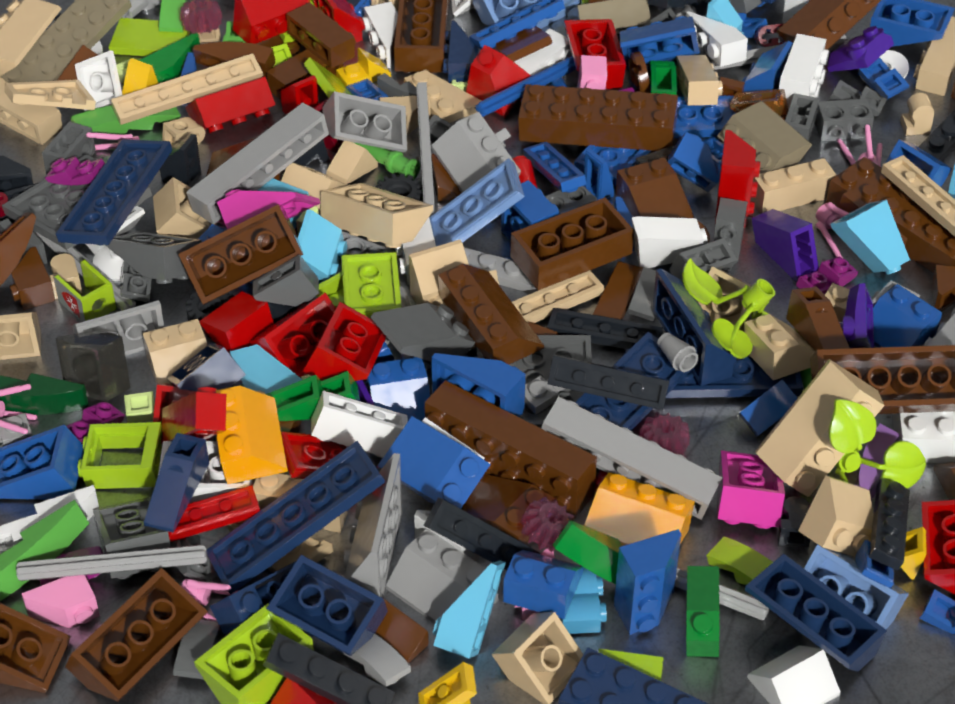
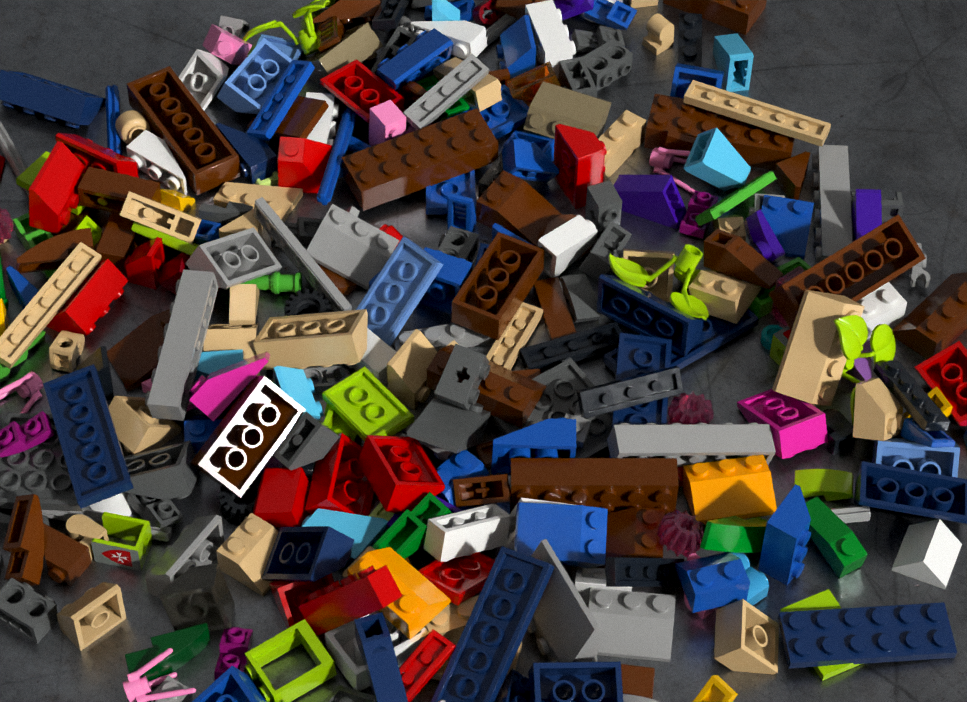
camera: 35 degrees left, 5 degrees up
yellowish green tile [124,391,155,423] -> none
medium azure slope [433,560,506,658] -> none
blue plate [523,141,587,193] -> none
light grey cone [657,332,698,372] -> none
blue slope [739,380,798,436] -> none
bright pink plant [837,124,882,167] -> none
none -> tan slope [120,191,202,244]
none -> light grey plate [403,54,489,130]
none -> dark grey brick [434,344,490,411]
none -> reddish brown slope [453,474,511,507]
none -> bright green tile [695,171,777,226]

